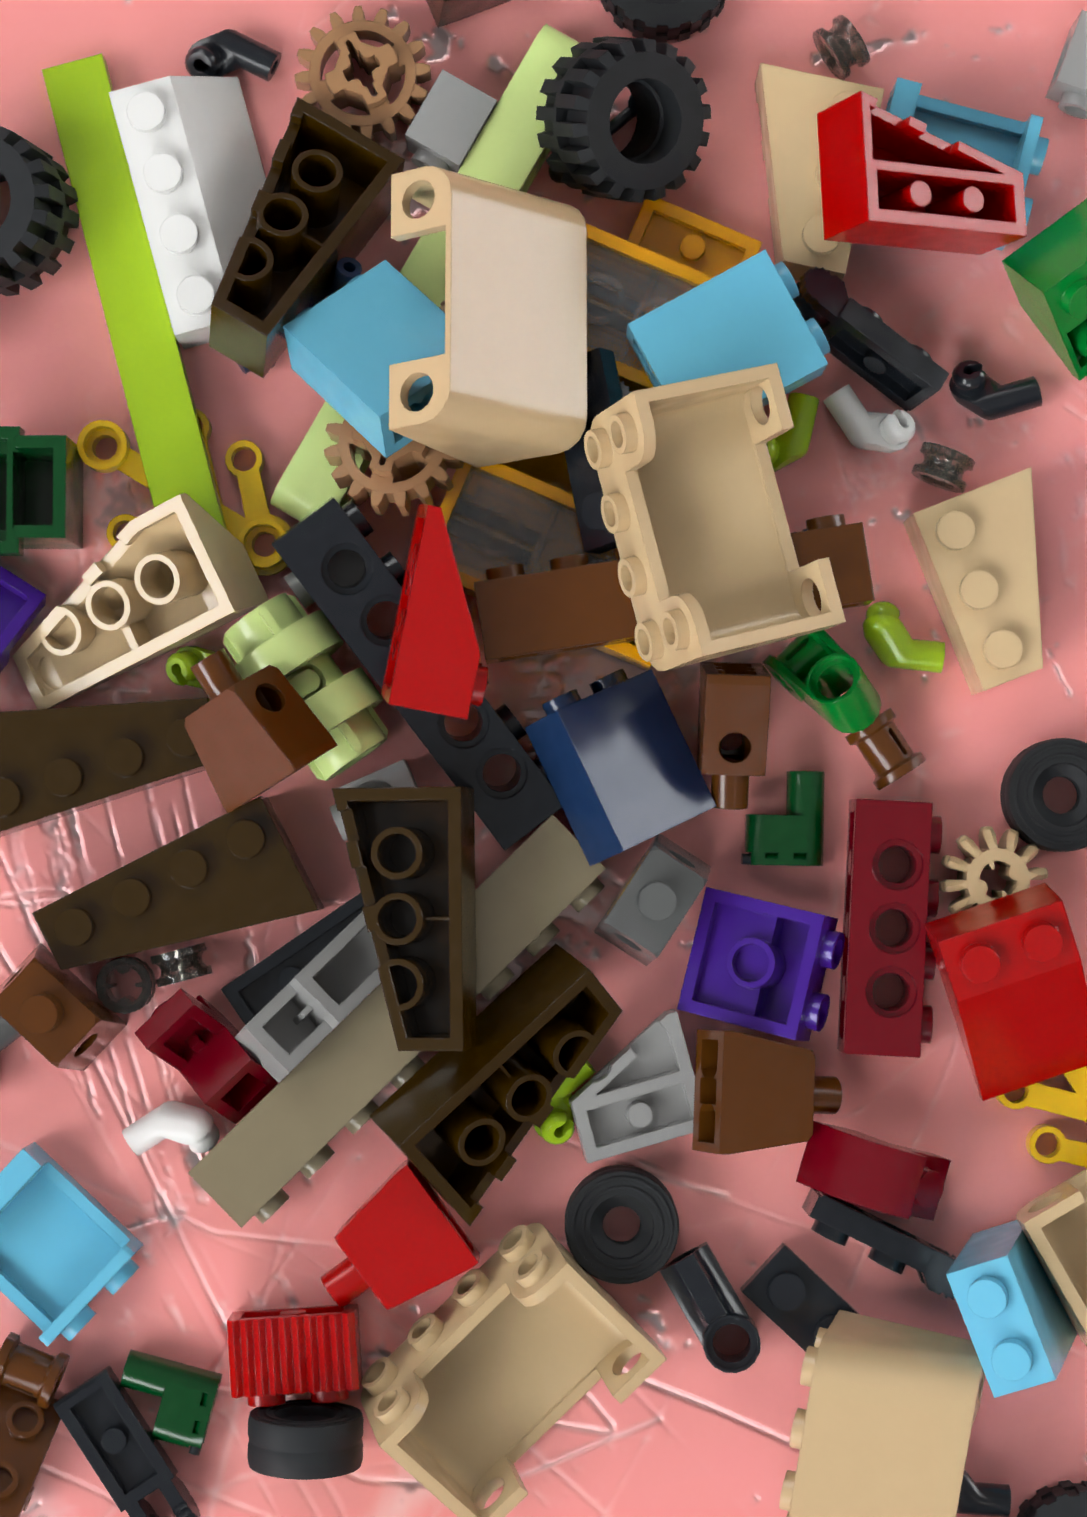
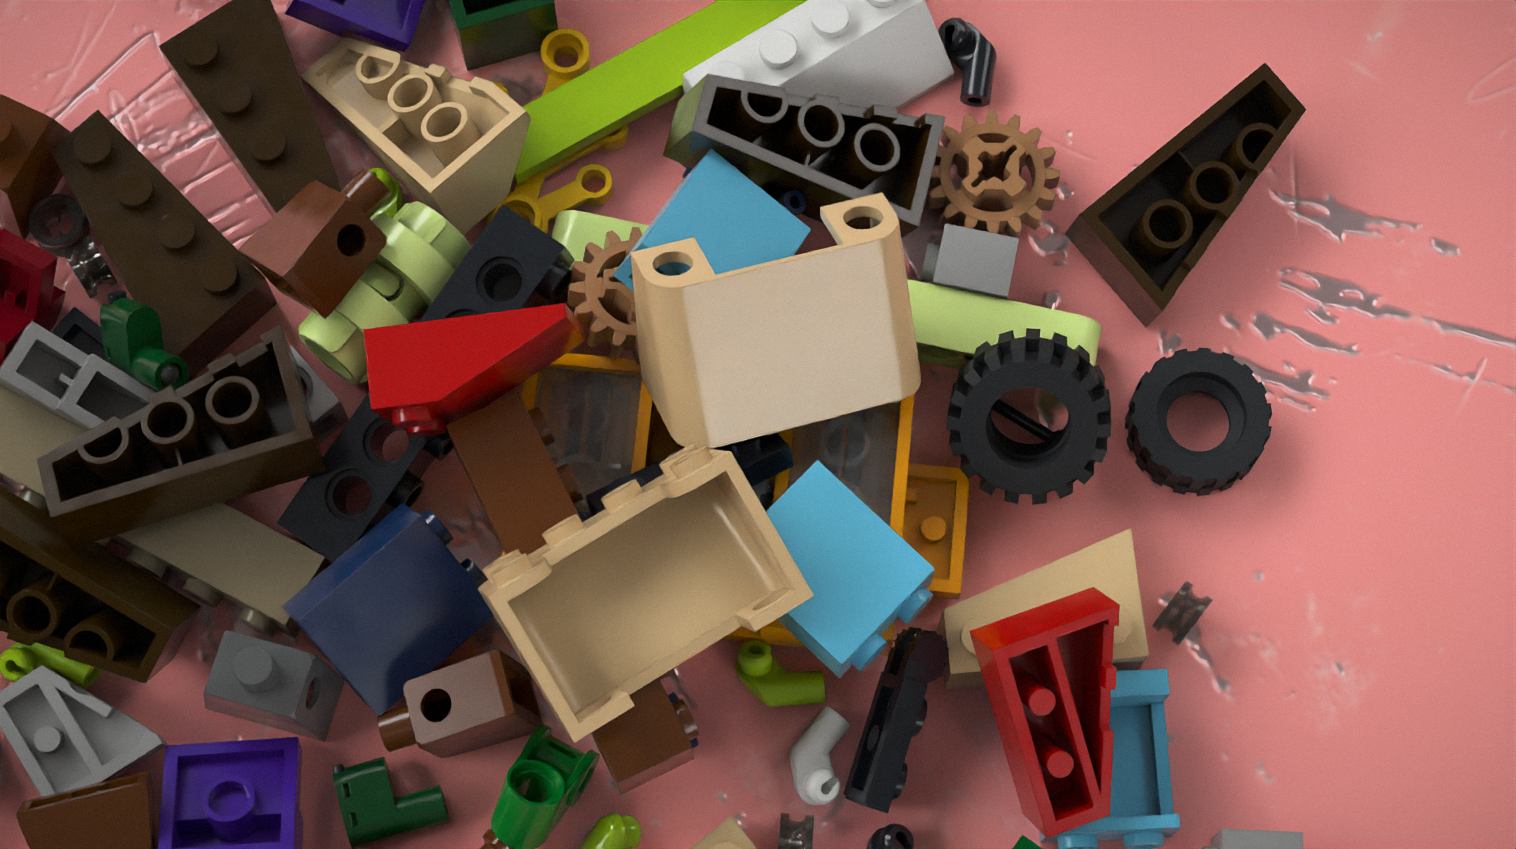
camera: 70 degrees right, 15 degrees down
none -> dark green piece [100,290,189,391]

